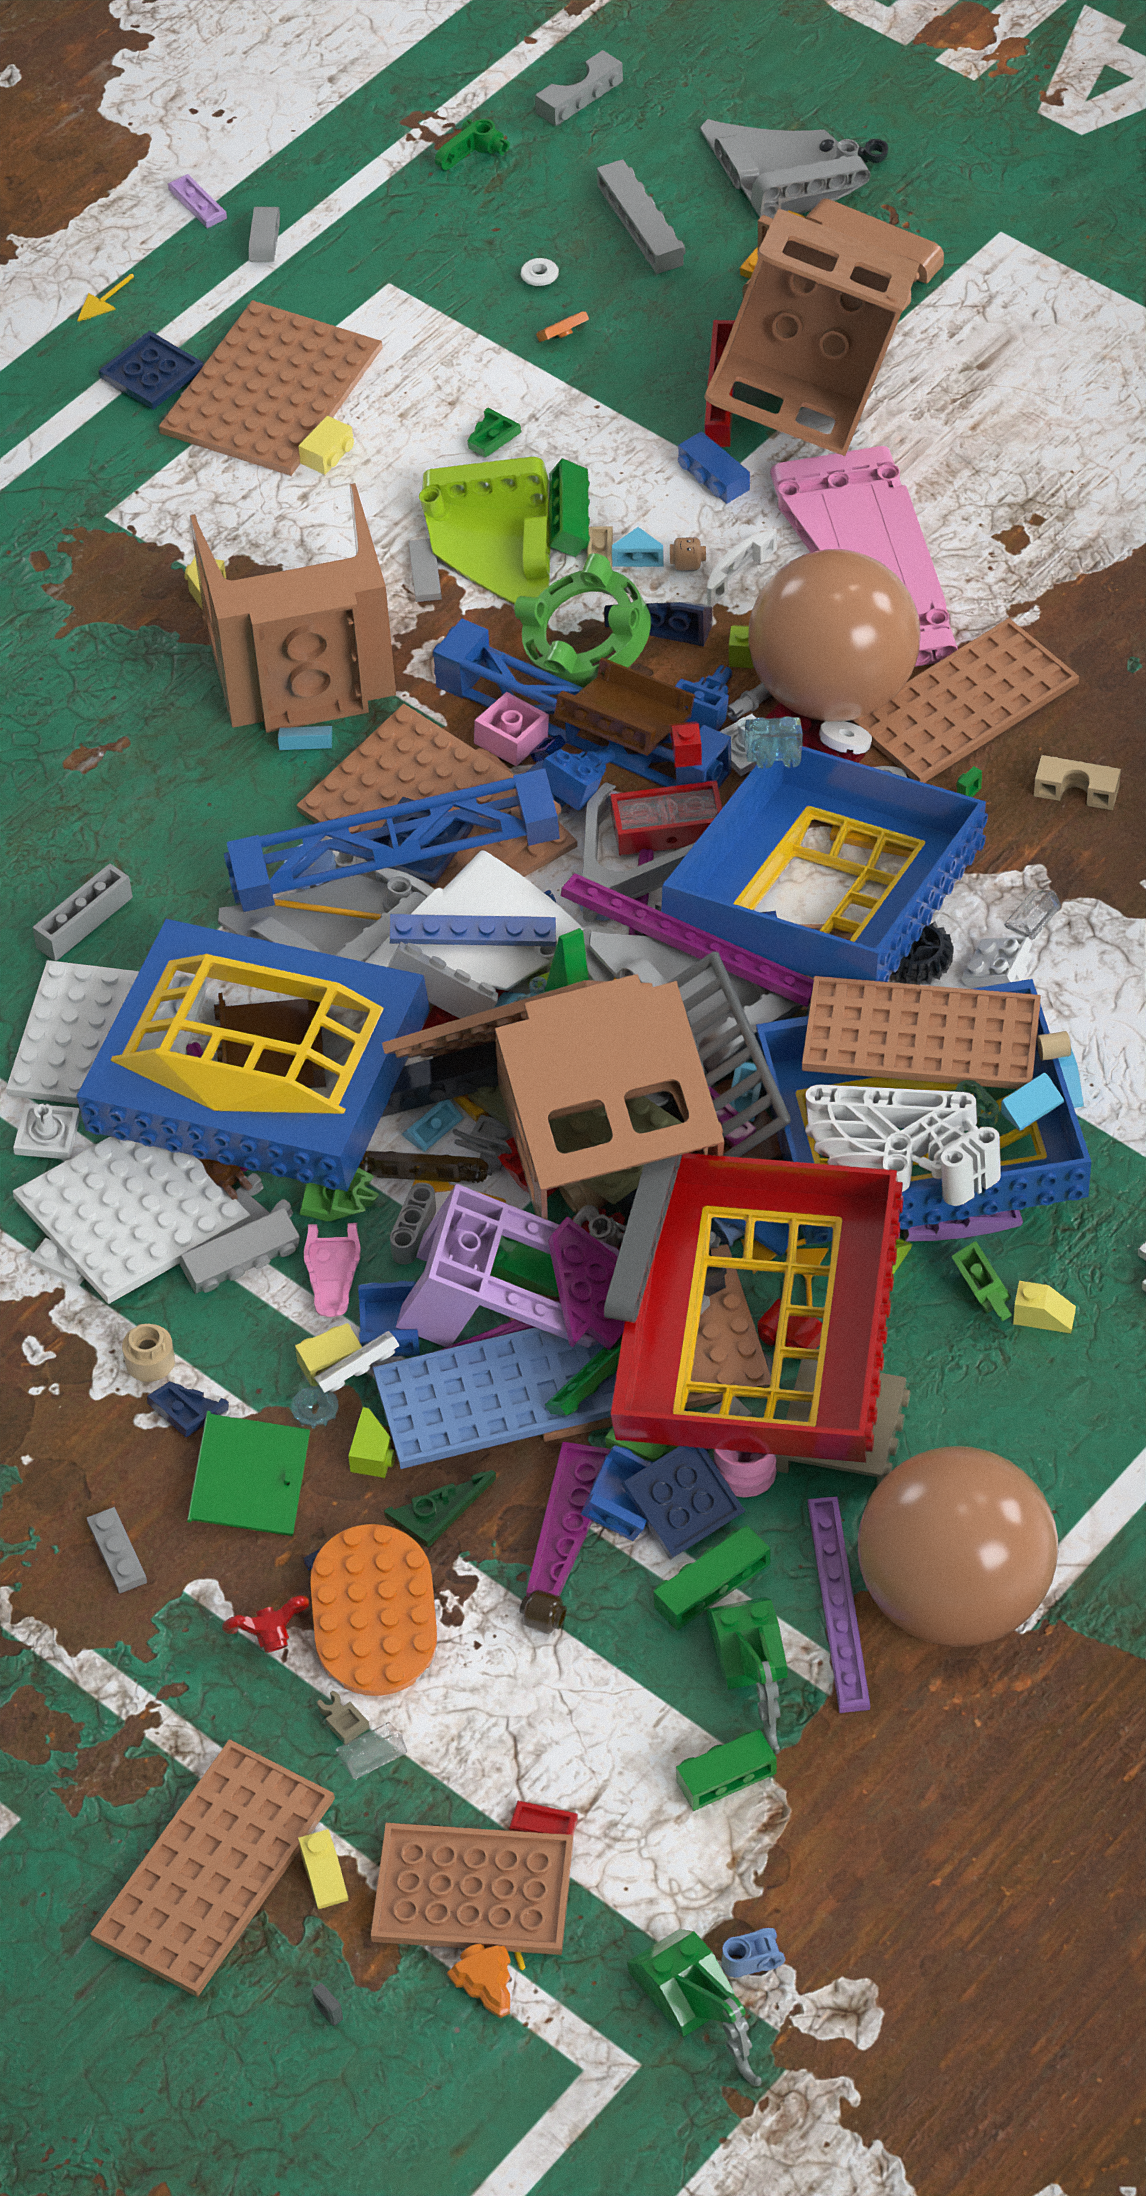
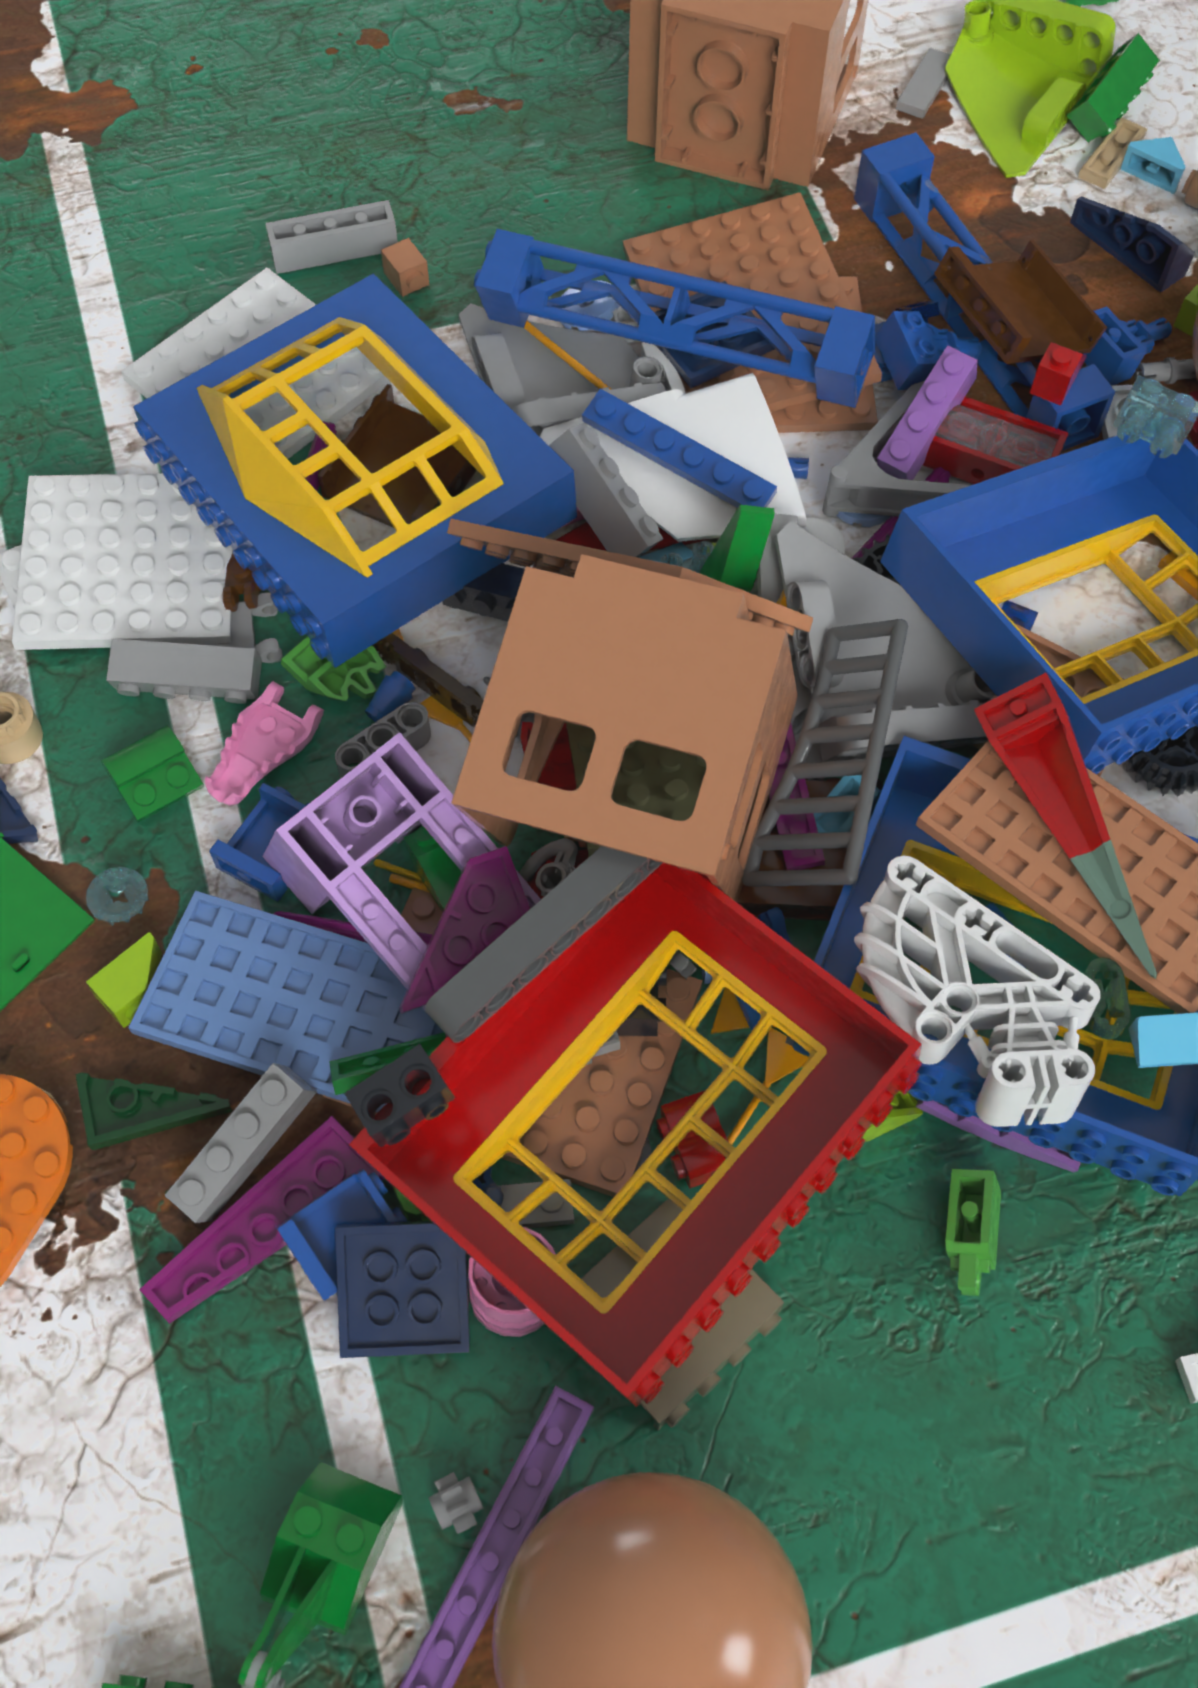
camera: 30 degrees right, 10 degrees up
white plate [14,1103,81,1159] -> none
medium azure slope [278,726,332,750] -> none
light yellow brick [295,1323,362,1387] -> none
white plate [314,1331,400,1393] -> none
medium azure slope [402,1099,464,1152] -> none
bright pink brick [474,692,549,766] -> none
bright green piece [514,553,651,688] -> none
dark brown head [519,1589,567,1634] -> none
magenta plate [560,873,814,1007] -> none
green brick [653,1525,770,1631] -> none
light yellow slope [1013,1281,1076,1333] -> none
none -> green brick [101,725,204,823]
none -> light grey brick [165,1063,317,1223]
none -> black brick [344,1044,455,1147]
none -> blue cone [364,671,416,722]
none -> nougat brick [381,238,429,297]
none -> light grey gear [428,1472,483,1534]
none -> medium lavender arch [877,345,977,480]
none -> red plate [974,673,1157,979]

